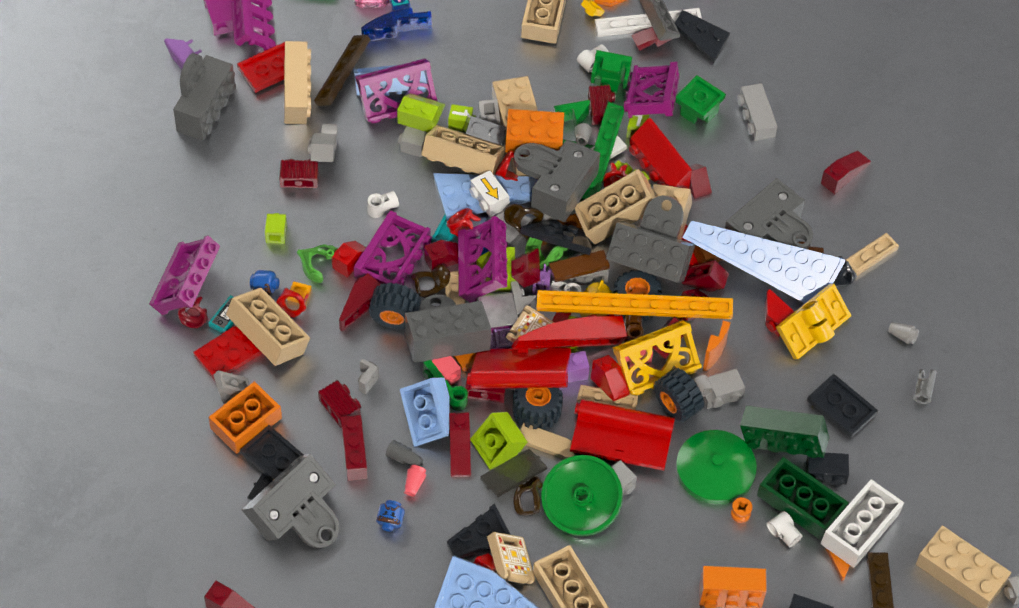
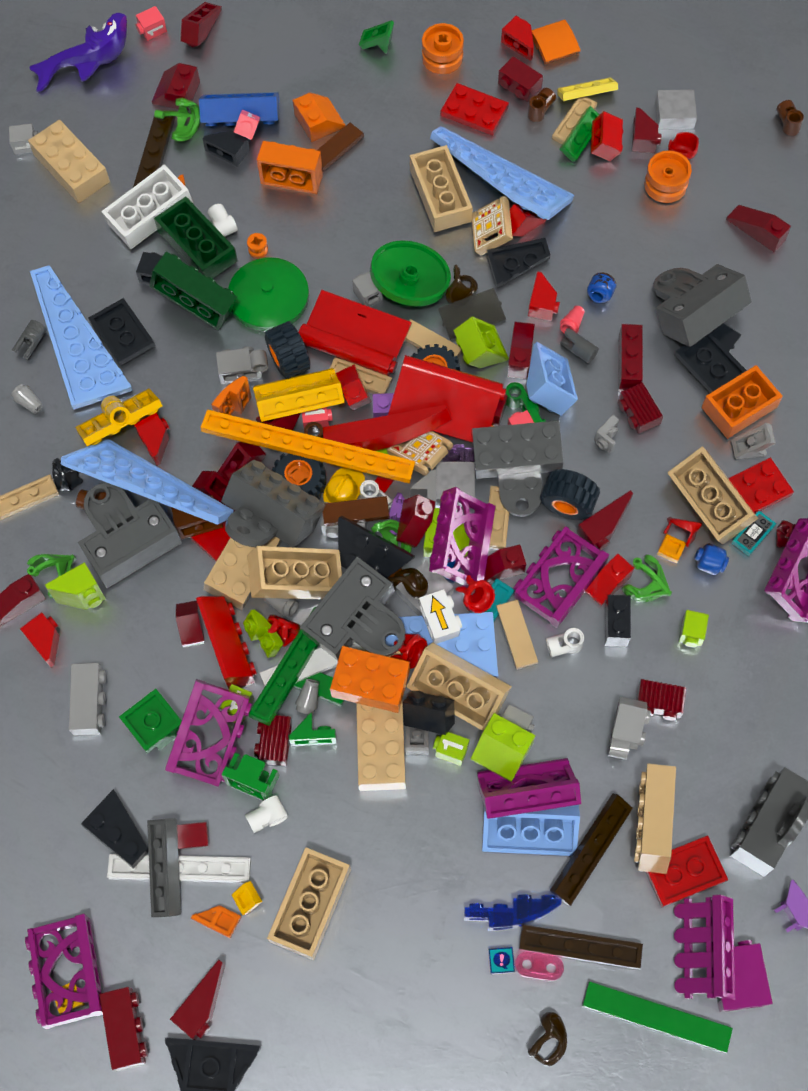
camera: 165 degrees left, 10 degrees up
dark brown piece [411,265,450,298] -> none
none -> red slope [20,612,60,668]
none -> bright green helmet [27,554,76,598]
none -> light blue wing [30,265,132,410]
none -> lime slope [45,562,106,610]
none -> tan tile [496,600,538,670]
none -> dark brown plate [519,925,643,970]
none -> red slope [528,271,560,321]
none -> black brick [605,595,631,647]

